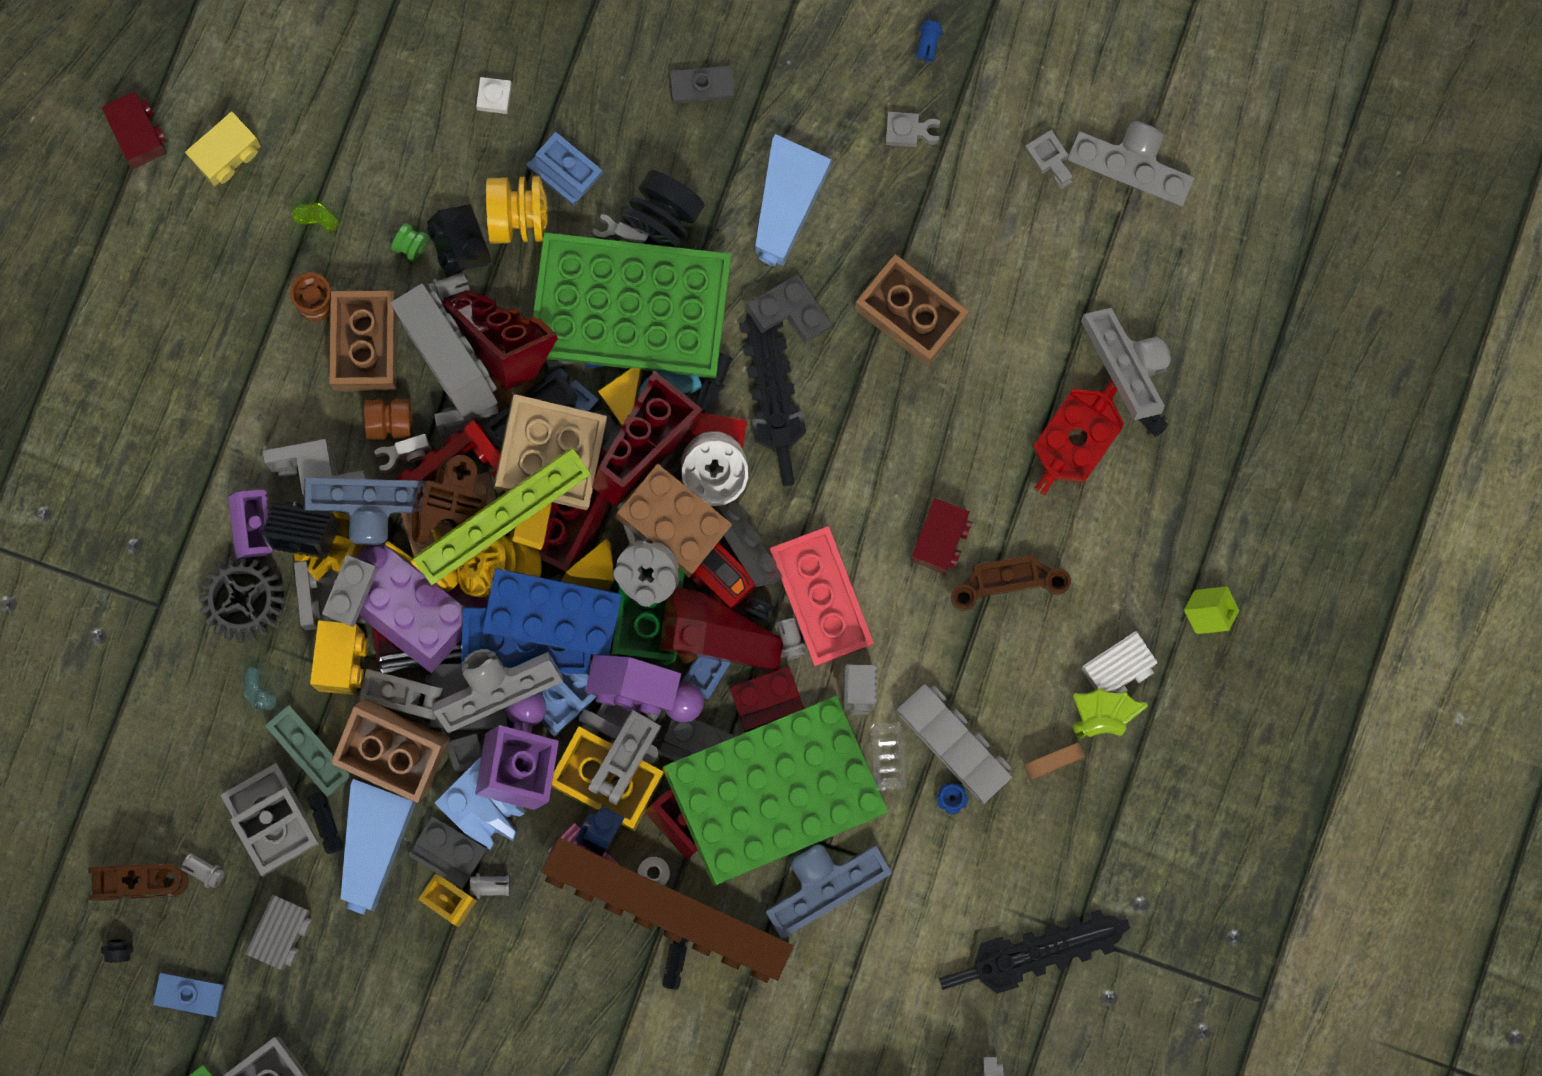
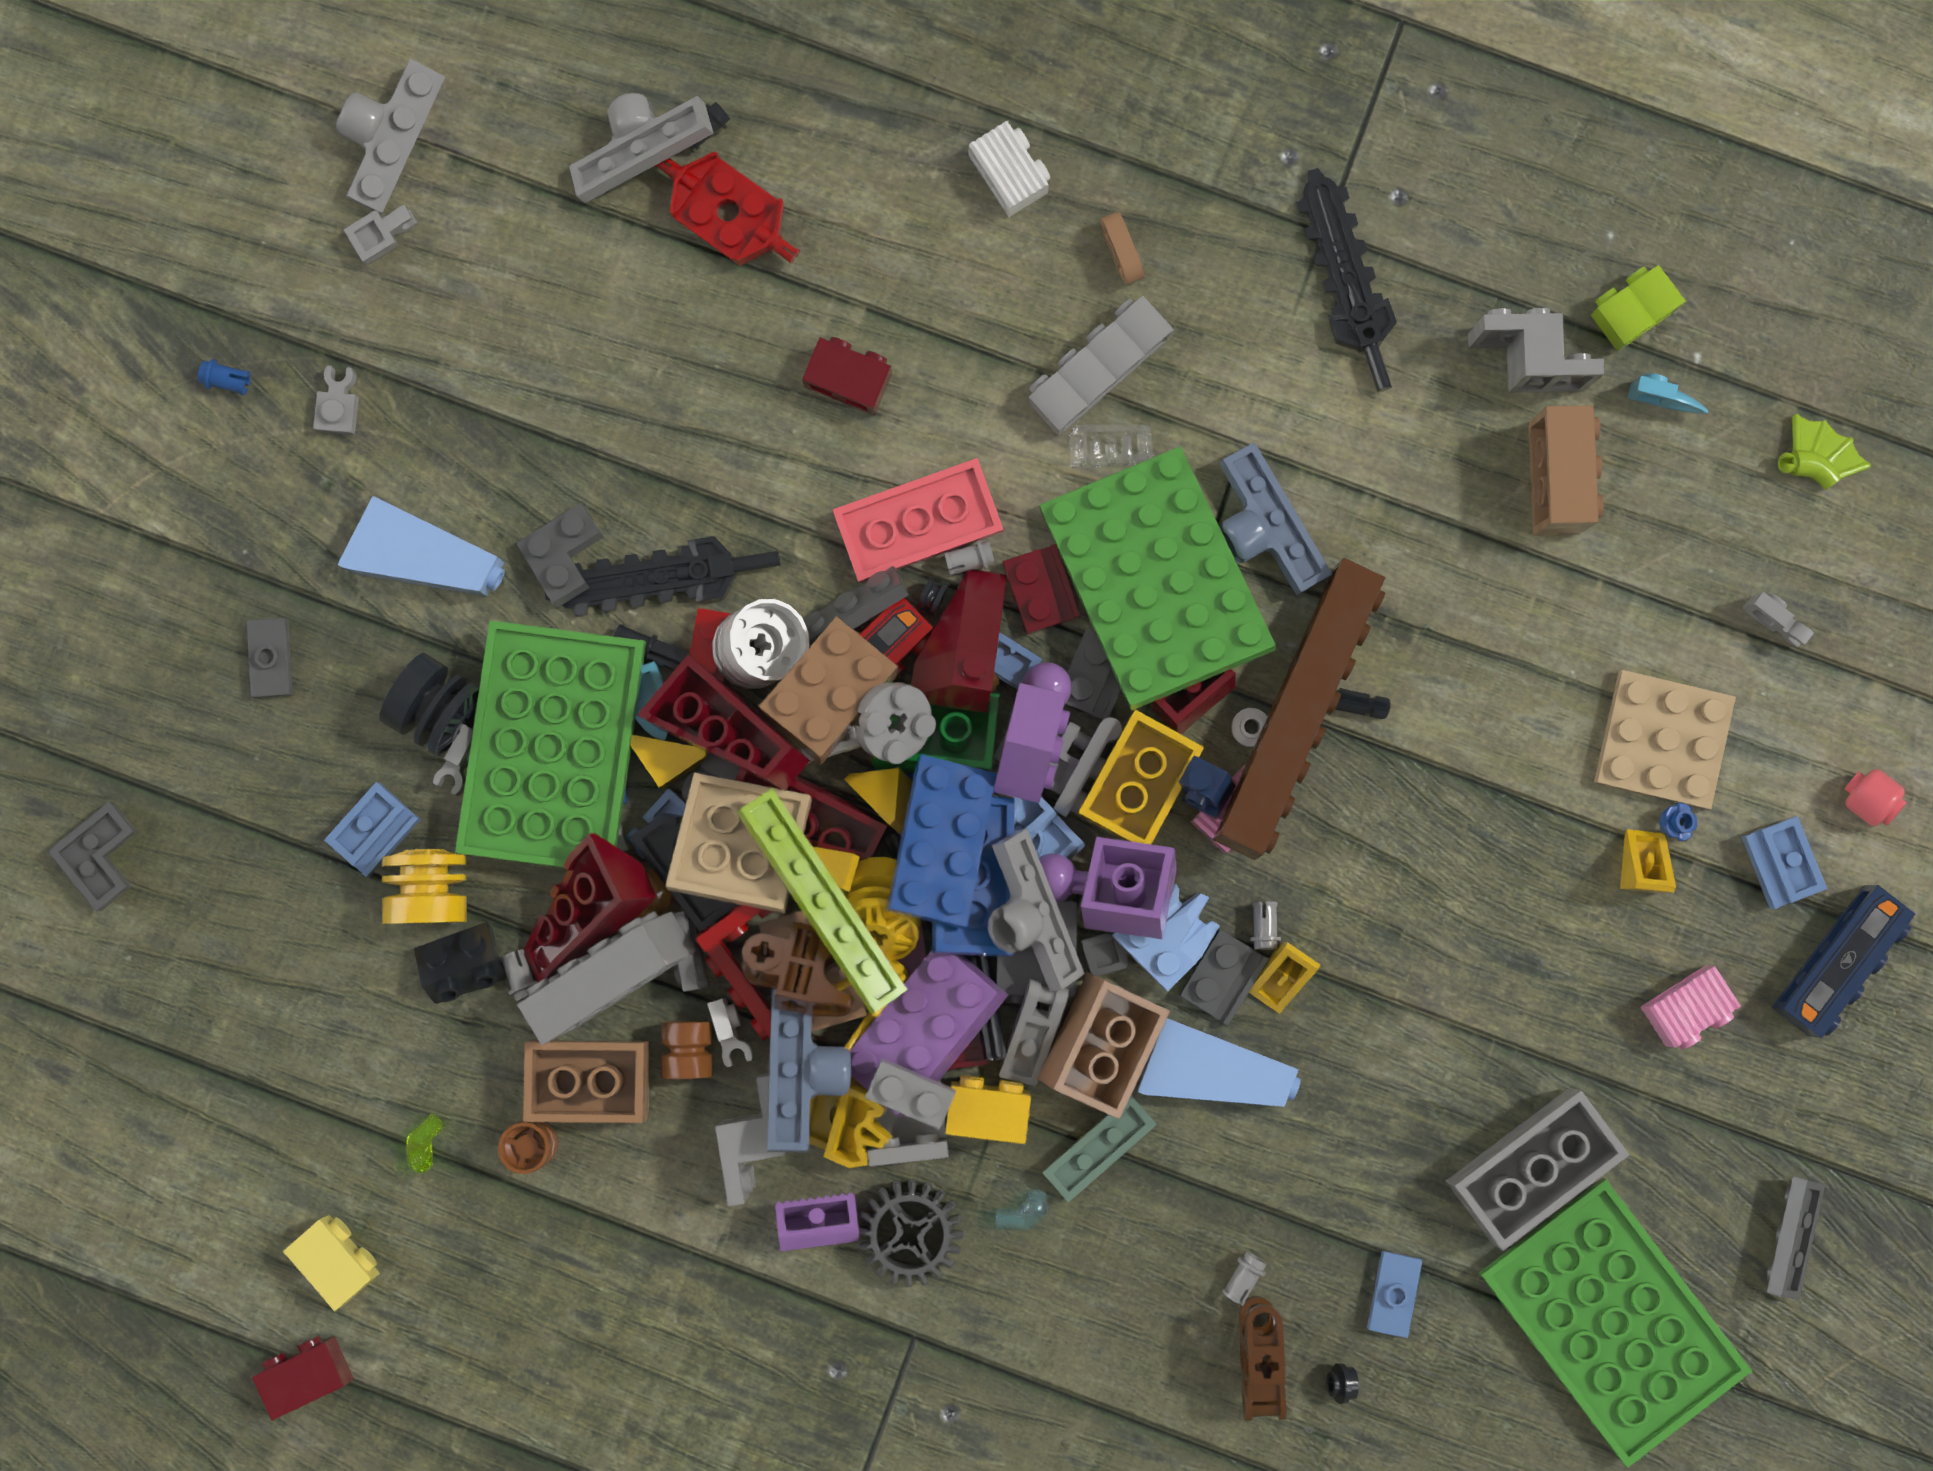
camera: 90 degrees left, 5 degrees up
light grey bracket [220,763,319,877] -> none
light grey brick [245,895,313,971] -> none
black brick [262,501,340,559] -> none
black axle [307,792,343,854] -> none
bright green wheel [391,223,429,262] -> none
white plate [476,77,512,114] -> none
light grey plate [588,710,661,805] -> none
light grey brick [844,665,878,716] -> none
medium nougat brick [855,254,969,368] -> none
blue plate [936,783,968,814] -> none
reddish brown plate [951,554,1071,611] -> none
lime arm [1073,688,1148,739] -> none
lime panel [1184,586,1239,634] -> none

